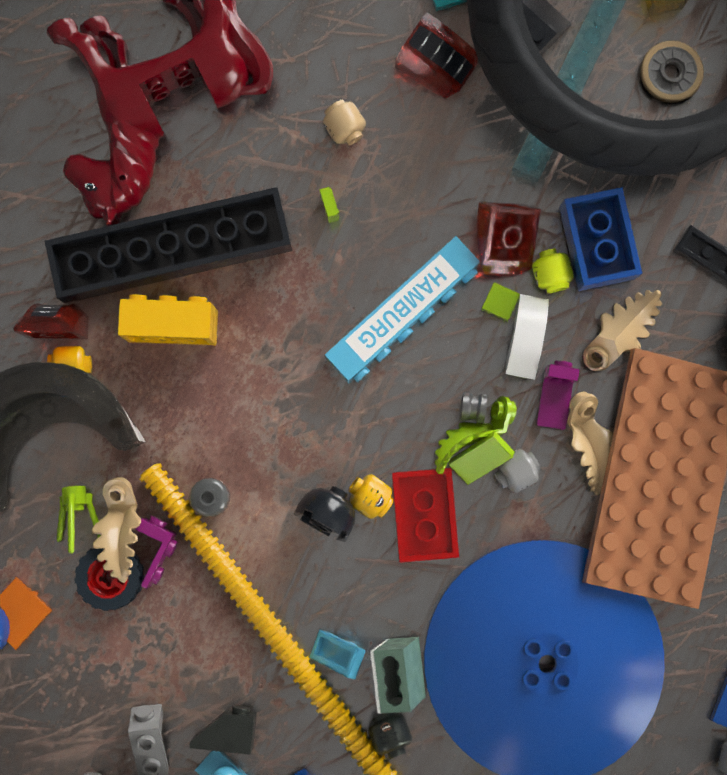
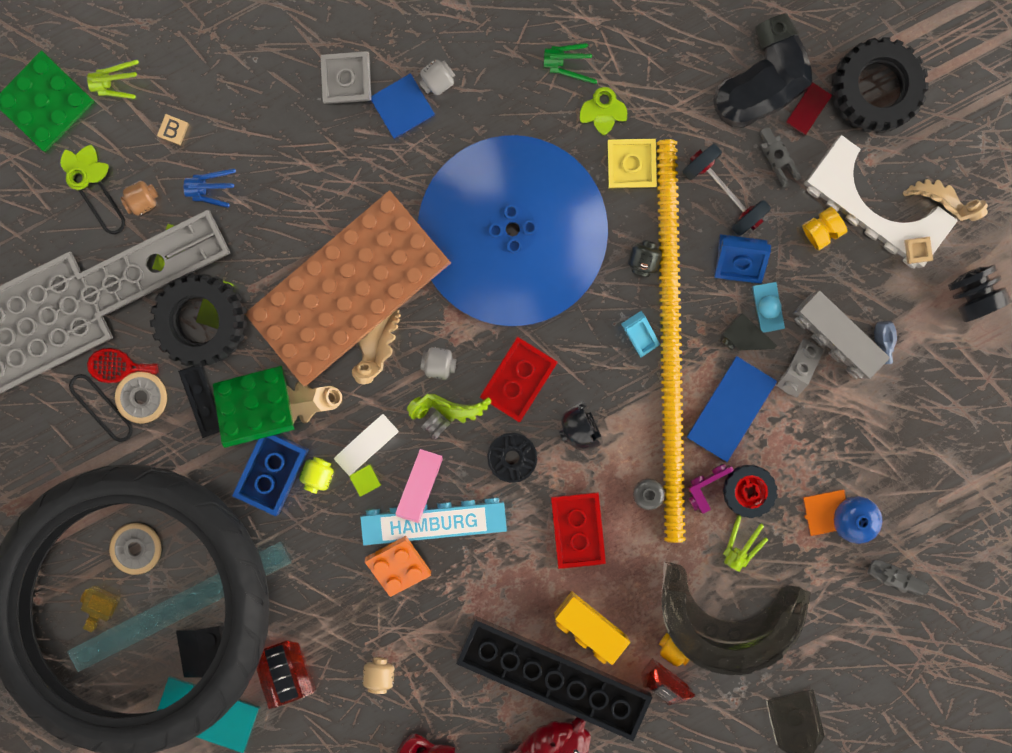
camera: 140 degrees left, 5 degrees up
tan plant [92,477,141,583] -> none
lime tile [319,187,339,223] -> none
yellow head [348,474,394,519] -> none
sand green piece [370,637,426,713] -> none
lime tile [449,431,514,485] -> none
clear red slope [477,201,541,276] -> none
magenta bracket [536,360,580,430] -> none
none -> green plate [213,365,295,448]
none -> orange plate [365,536,431,597]
none -> bright pink tile [395,449,443,523]
none -> black wheel [487,433,537,483]
none -> red plate [551,492,606,569]
none -> blue tile [686,356,777,462]

